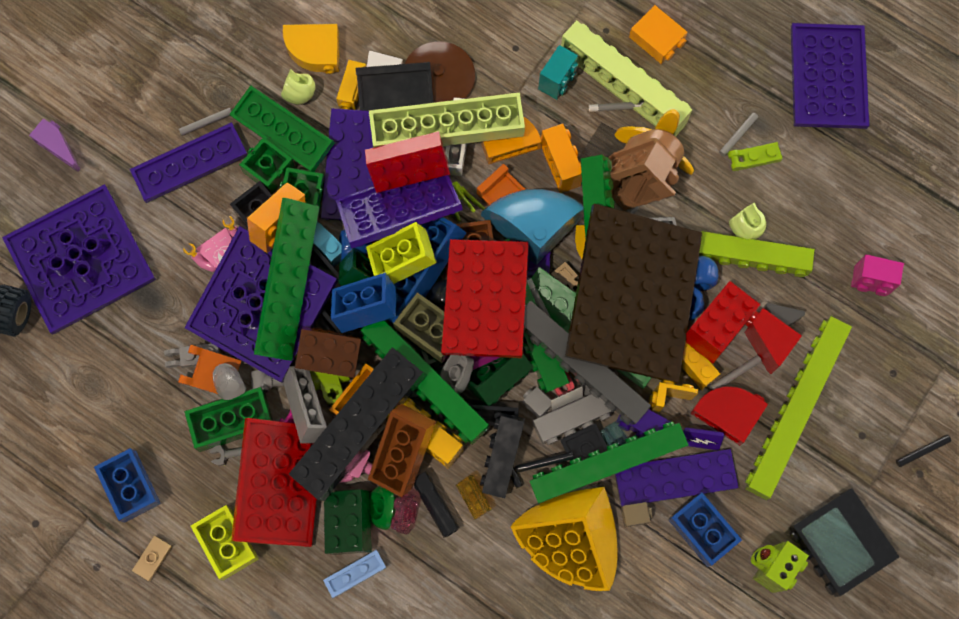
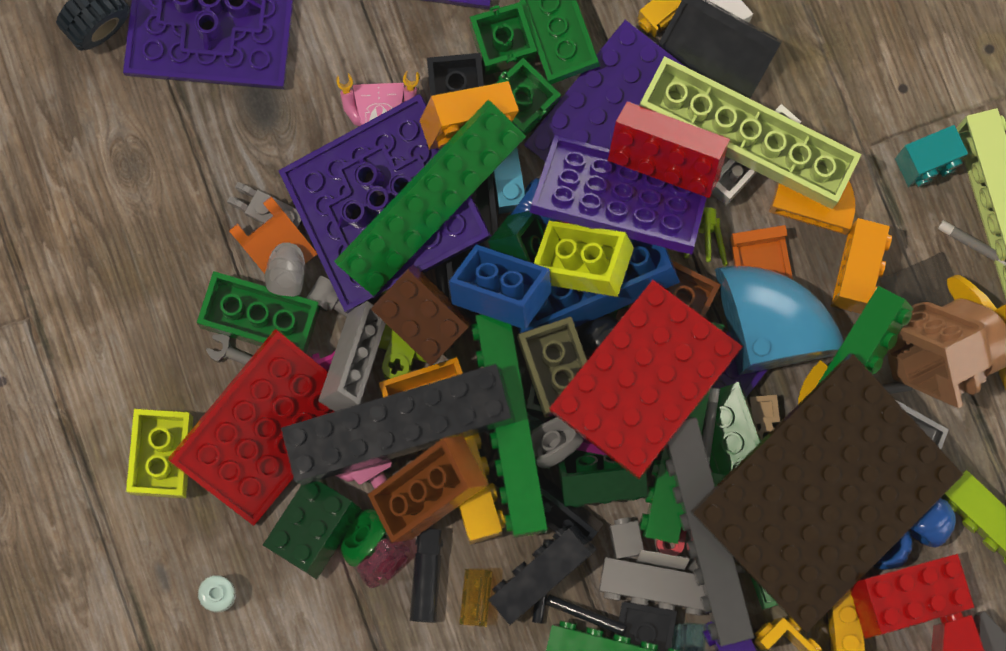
camera: 30 degrees right, 5 degrees up
blue brick [94,448,161,523] -> none
tan plate [132,536,172,581] -> none
light blue plate [323,550,386,598] -> none
reddish brown dish [405,41,475,103] -> none
none -> light aqua head [198,576,236,612]

